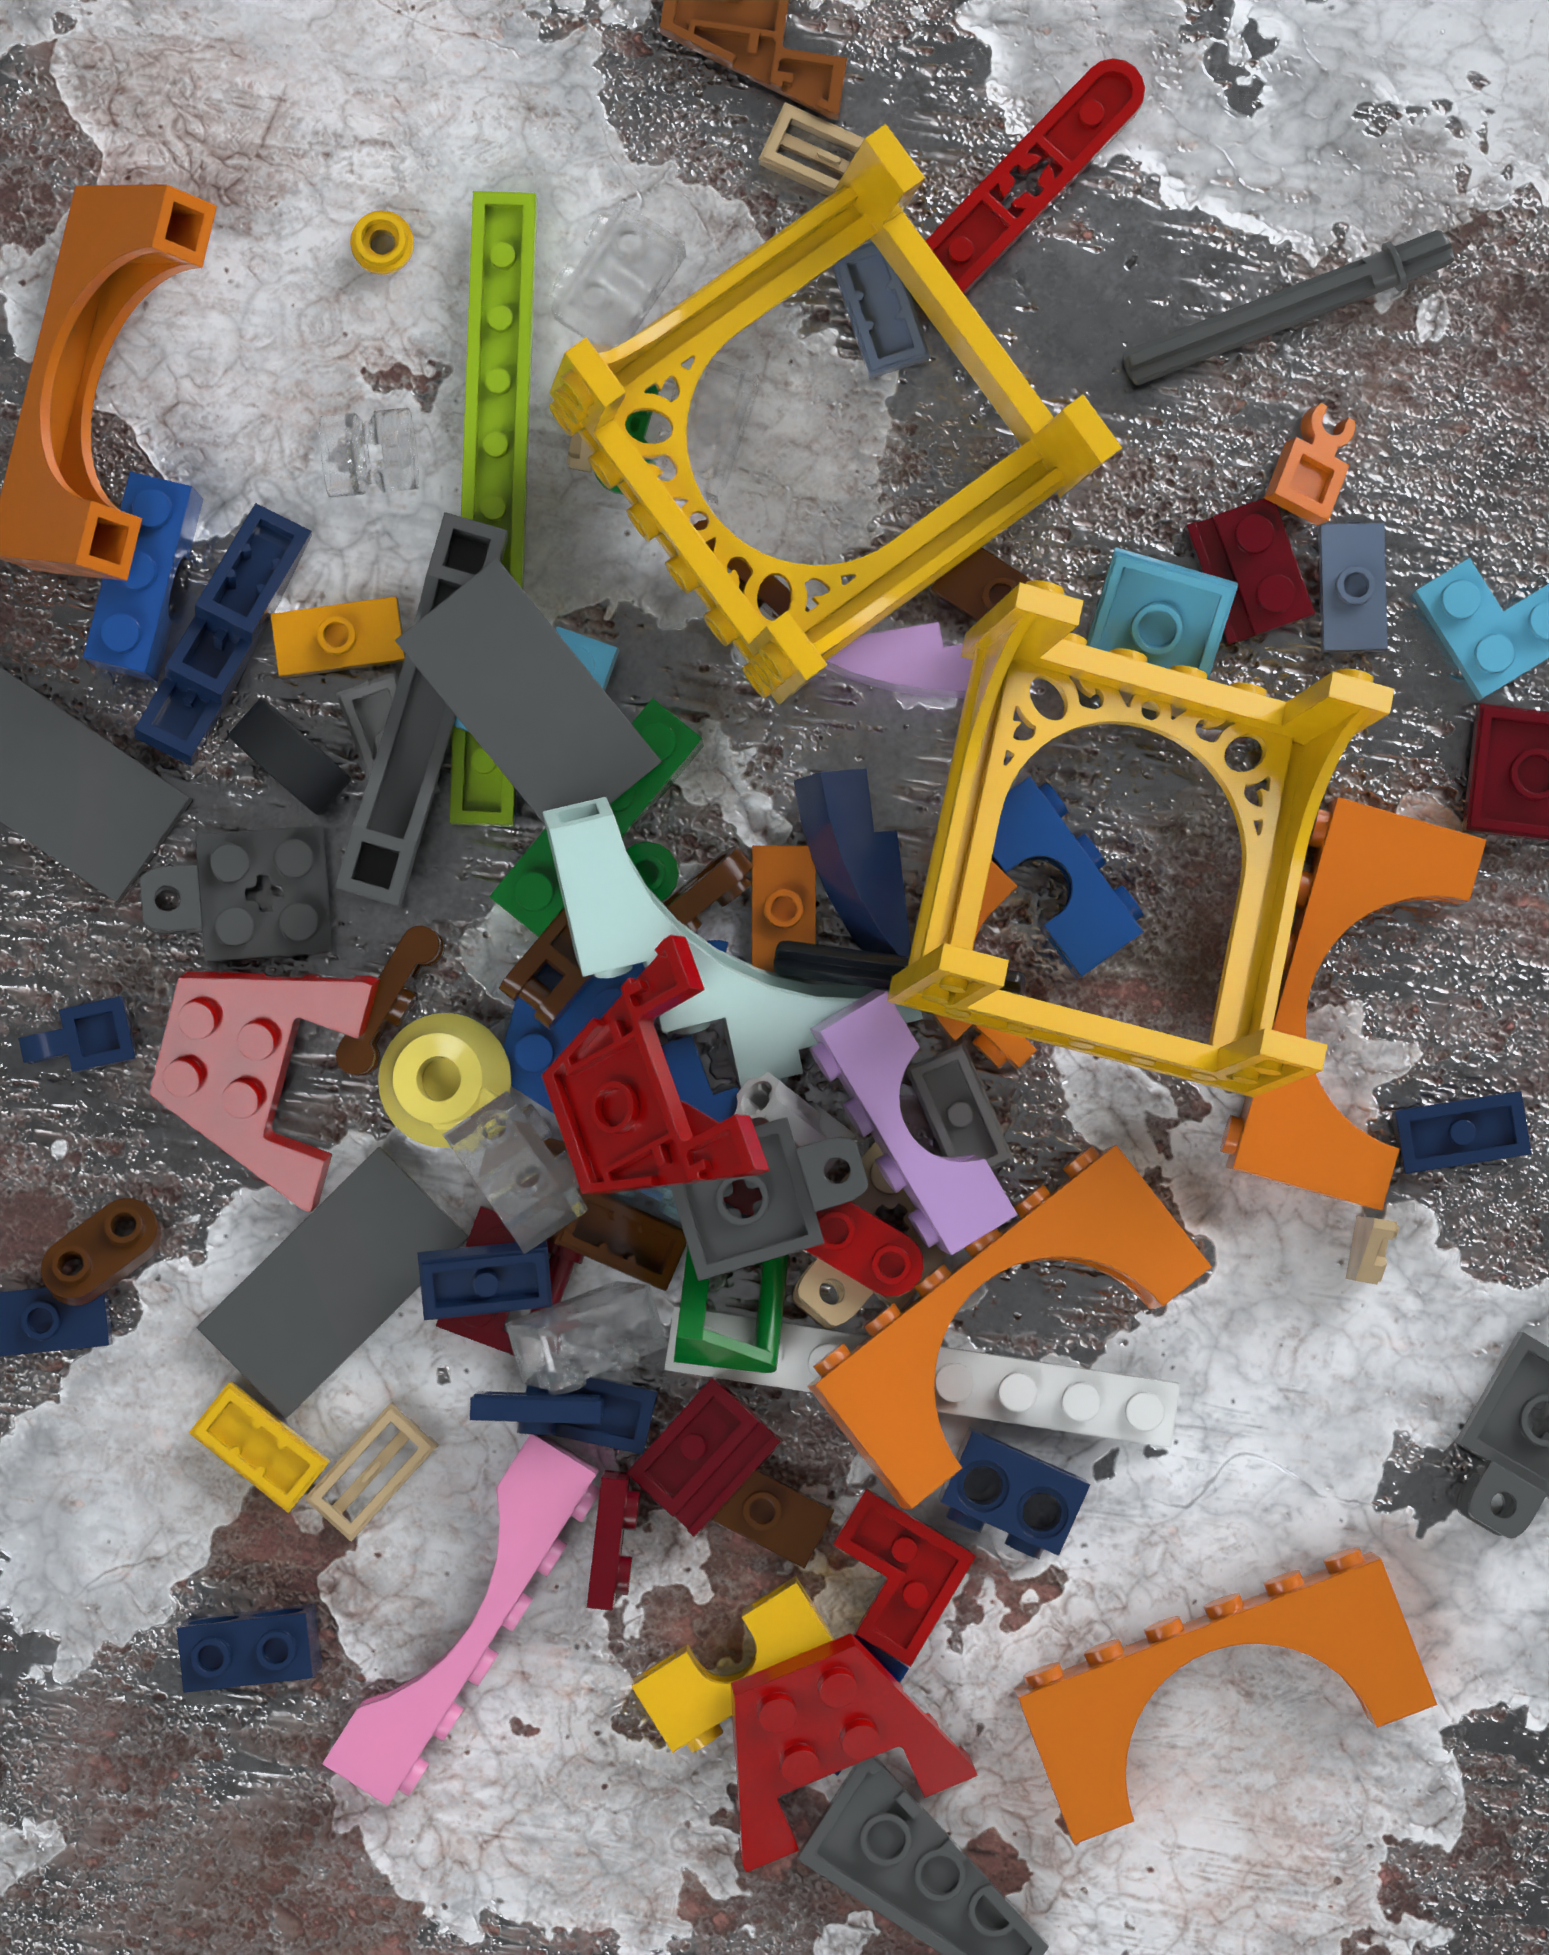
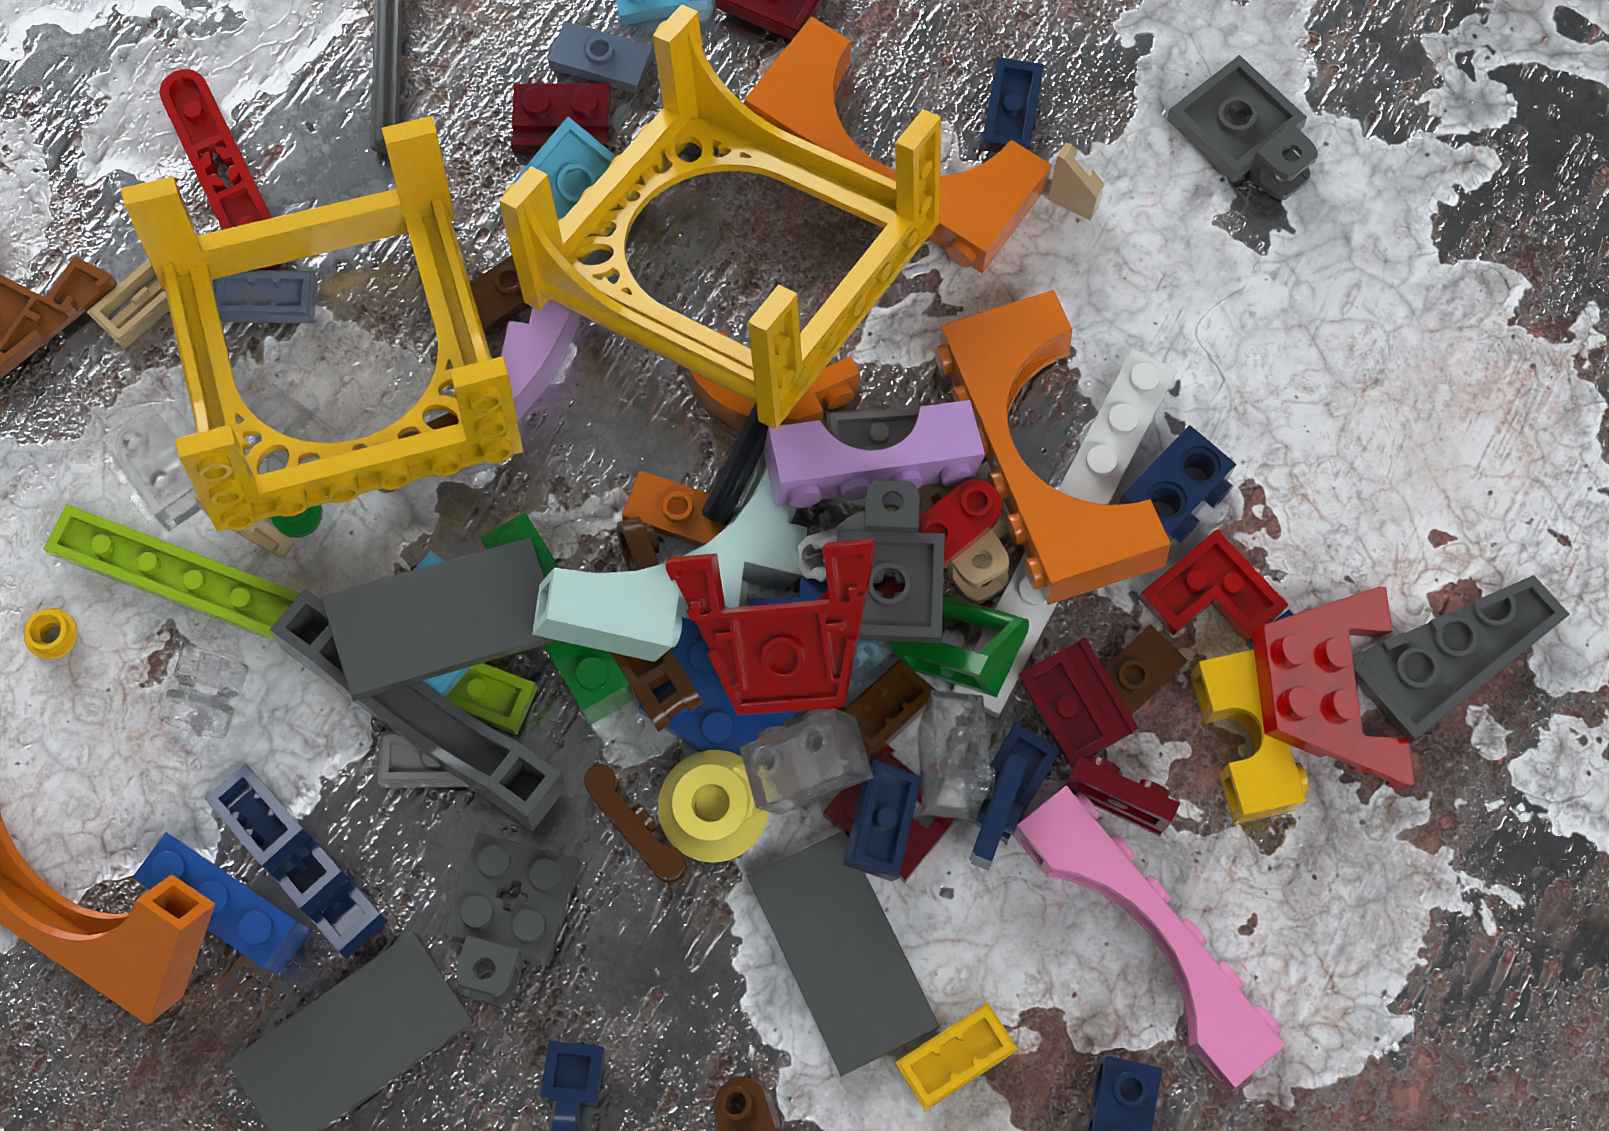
camera: 70 degrees left, 15 degrees down
wing [149,971,380,1212] -> none
black tyre [228,698,351,816] -> none
light orange plate [270,596,406,679] -> none
tan tile [304,1402,439,1541] -> none
dark blue slope [794,768,911,957] -> none
blue arch [991,776,1144,980] -> none
orange arch [1014,1547,1438,1845] -> none
orange plate [1264,403,1355,526] -> none

